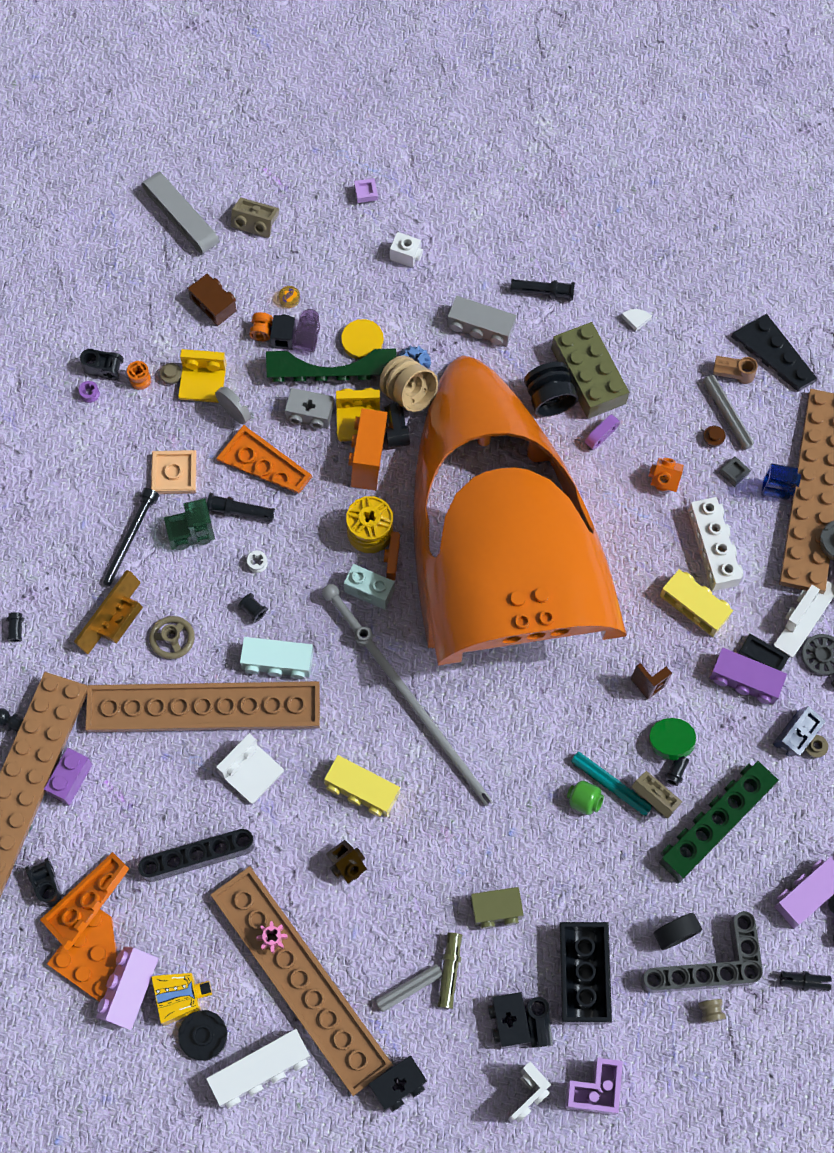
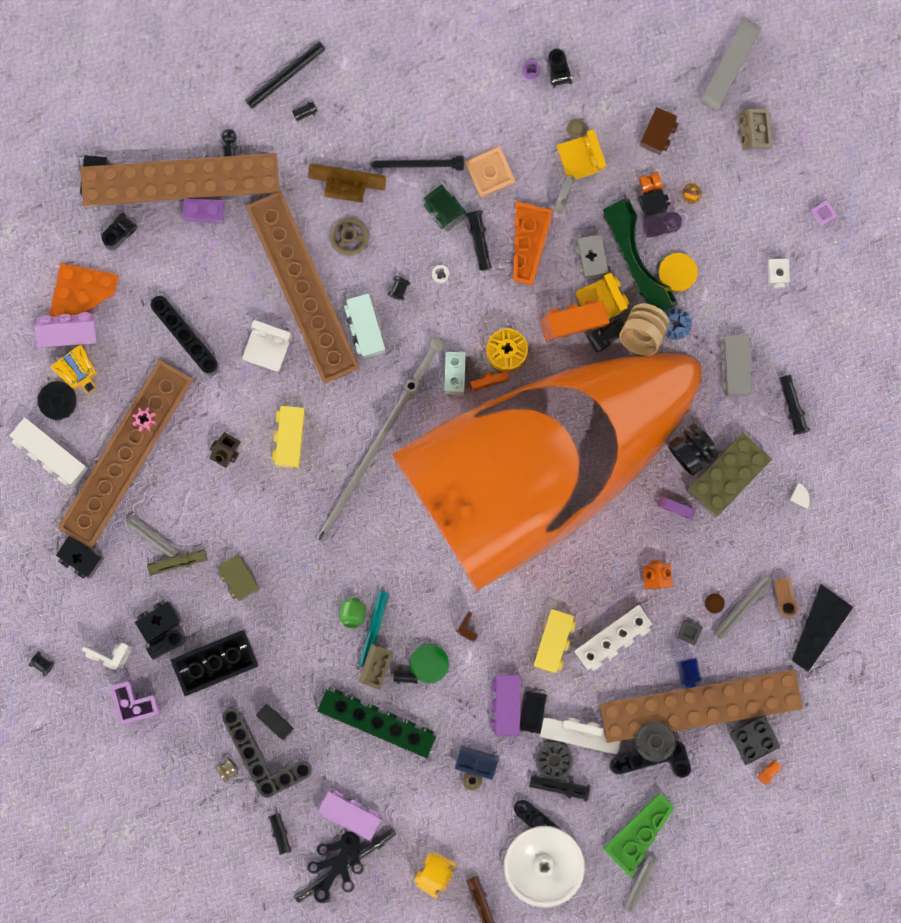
camera: 75 degrees right, 15 degrees up
orange wing [40,852,129,951] -> none
orange wheel [127,361,151,390] -> none

